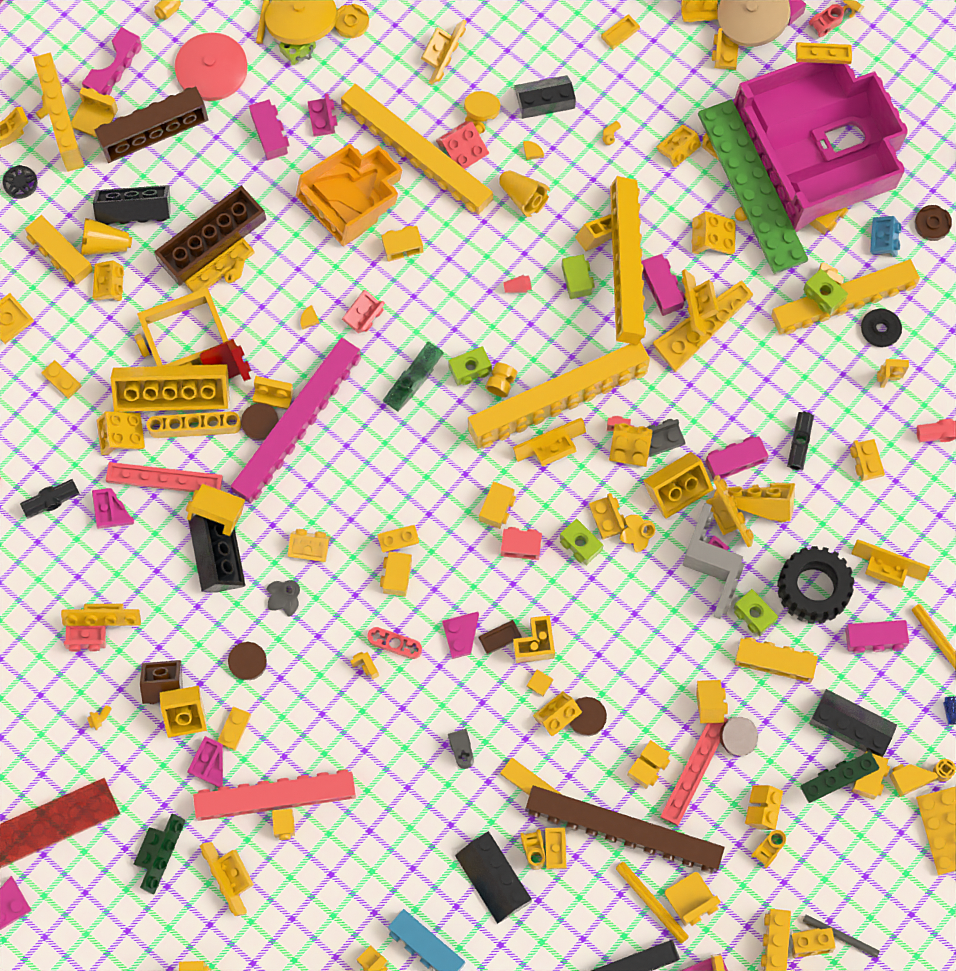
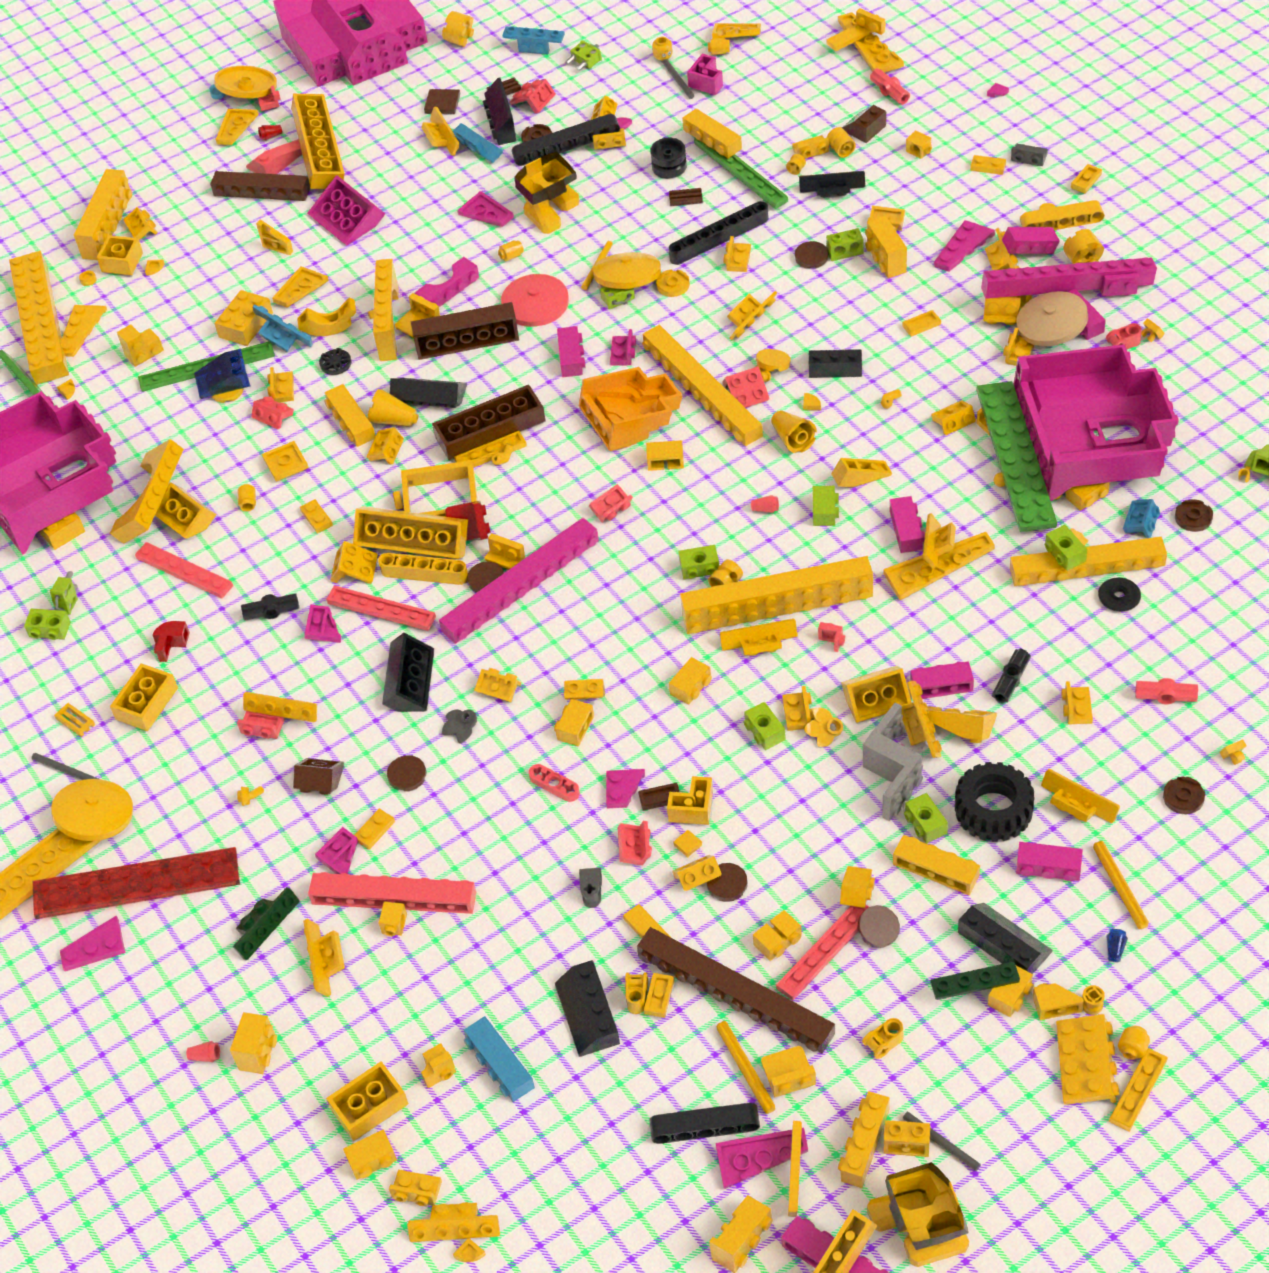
camera: 20 degrees right, 20 degrees down
yellow brick [160,686,207,738] -> none
yellow panel [185,484,245,536] -> none
yellow tile [300,305,319,330] -> none
yellow bracket [350,651,379,680] -> none
clear green slope [382,341,444,412] -> none
coral brick [501,527,542,560] -> none
yellow plate [609,423,653,467] -> none
yellow brick [610,176,646,345] -> none
dark grey bracket [647,419,686,457] -> none
yellow bracket [691,211,736,255] -> none
yellow piece [745,785,783,830] -> none
yellow tile [795,42,852,64] -> none
yellow bracket [877,359,909,388] -> none
none -> coral bracket [617,820,652,866]

